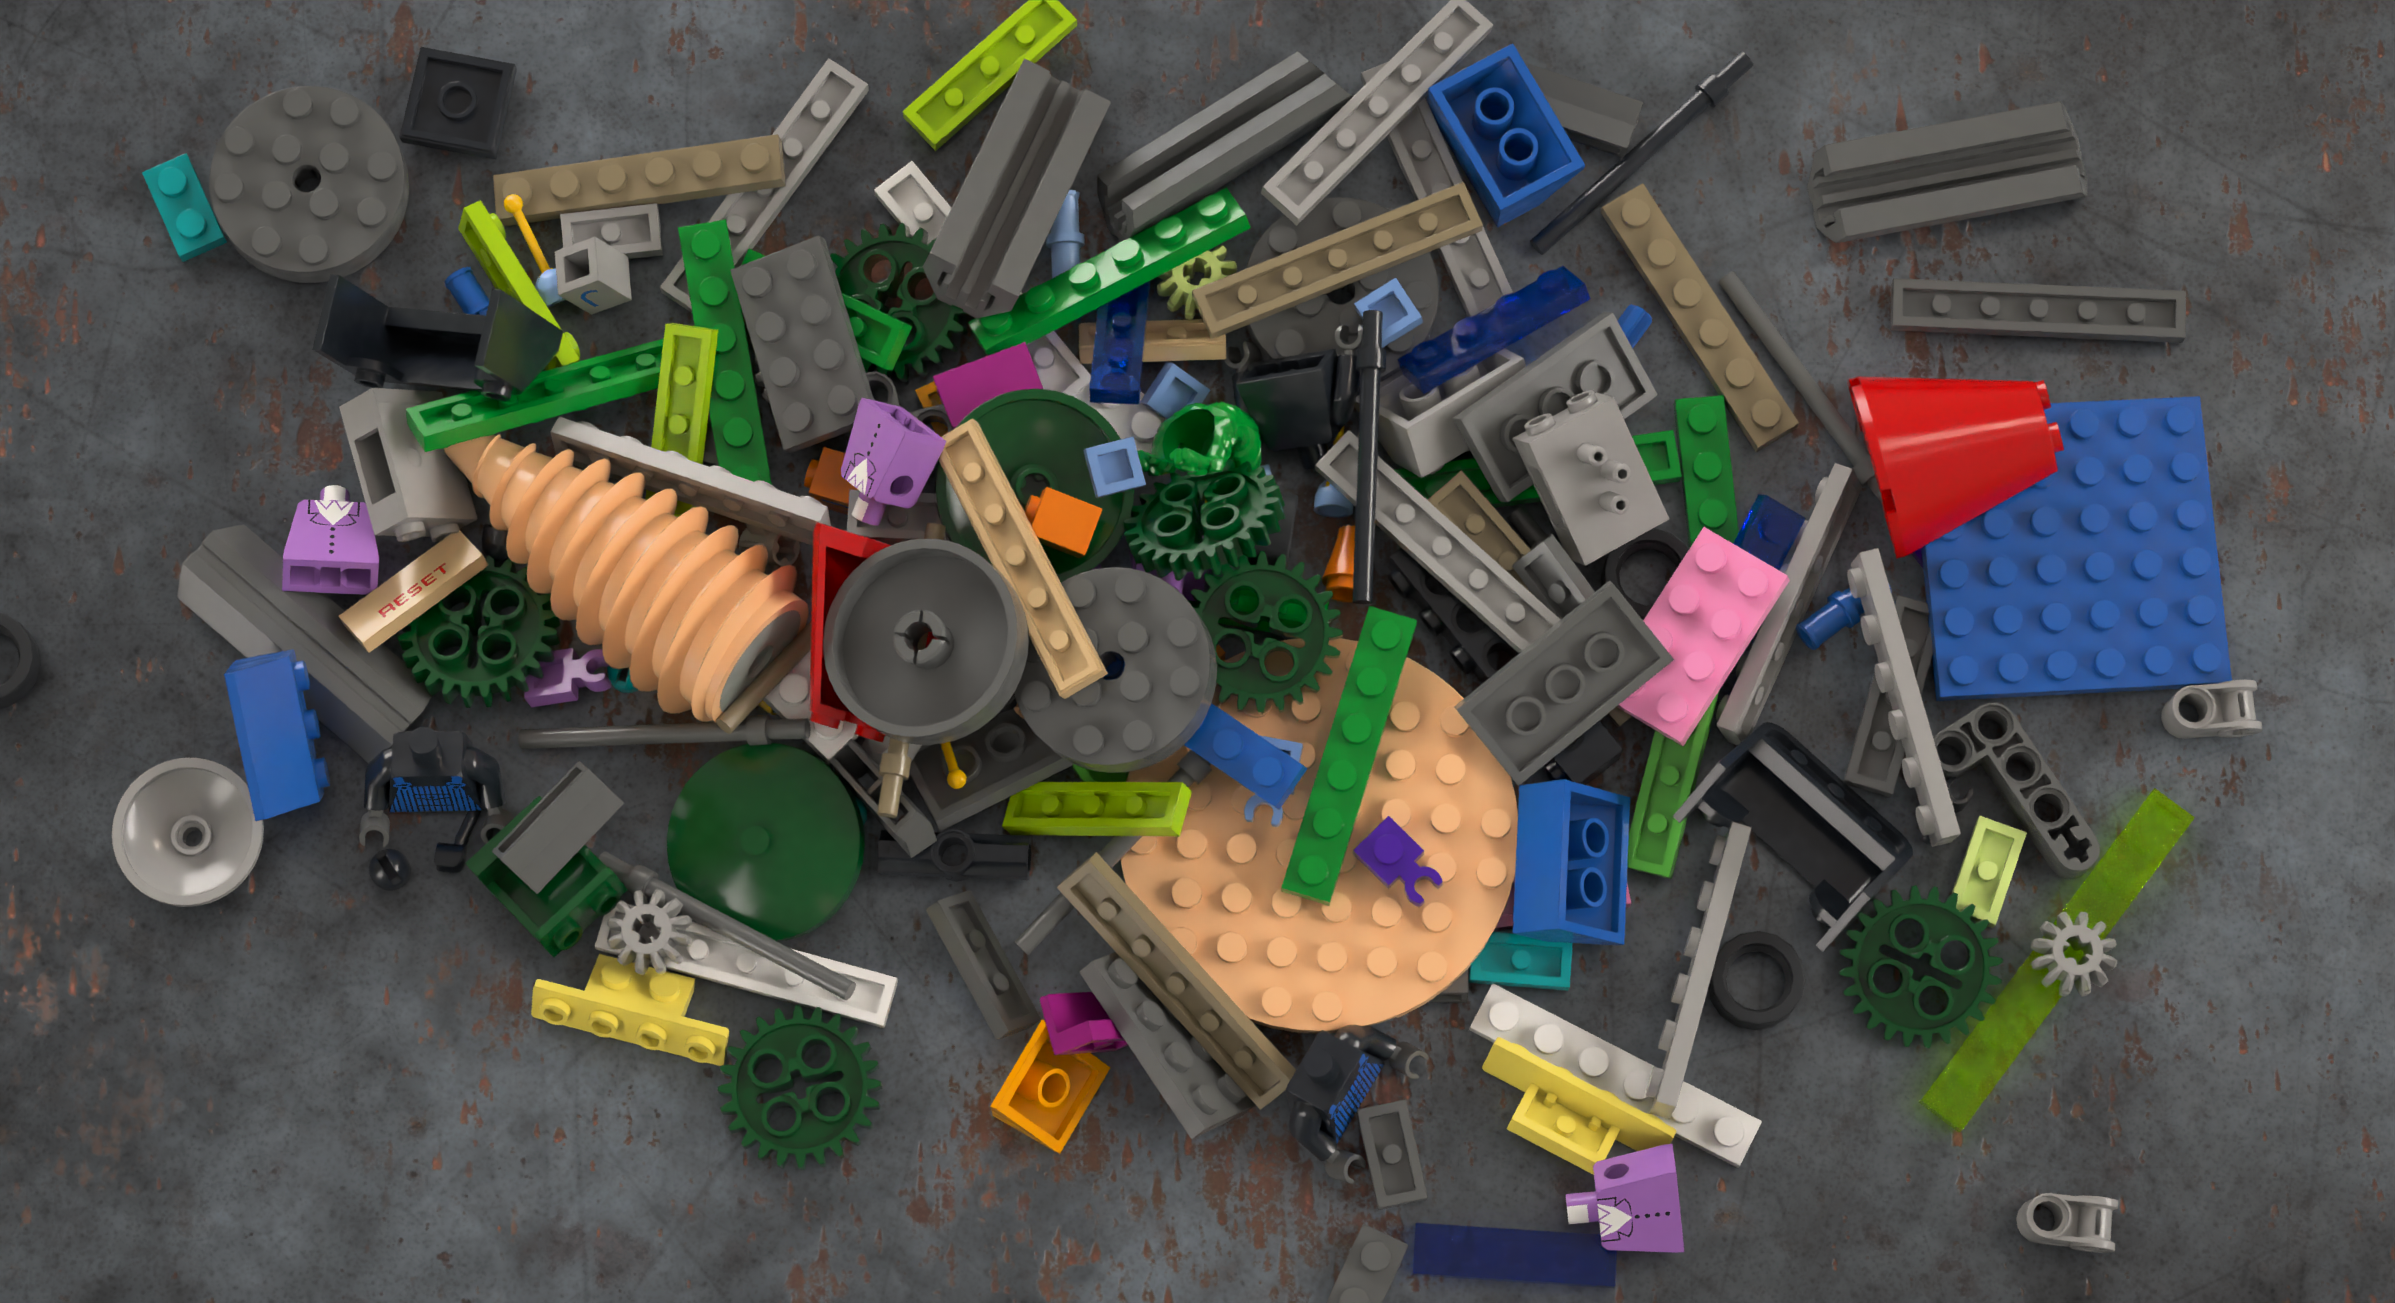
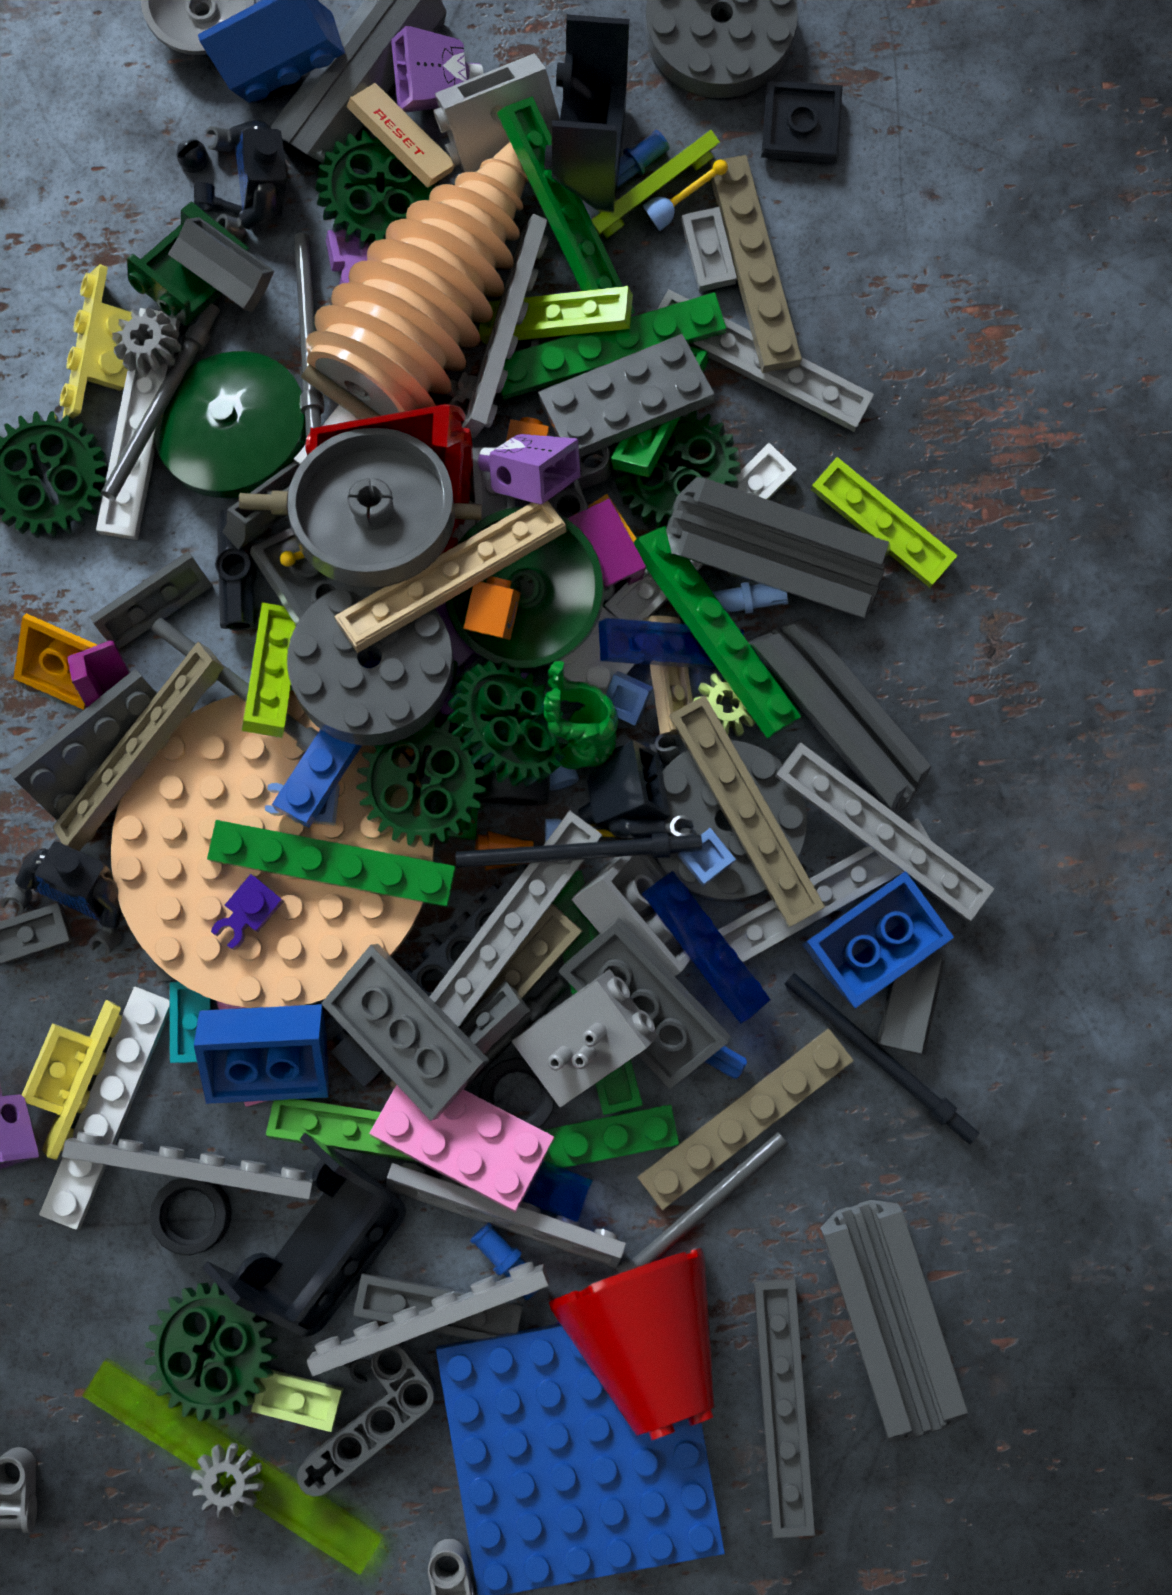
camera: 85 degrees right, 5 degrees up
light grey brick [555,237,632,315] -> none
medium blue plate [1083,437,1146,498] -> none

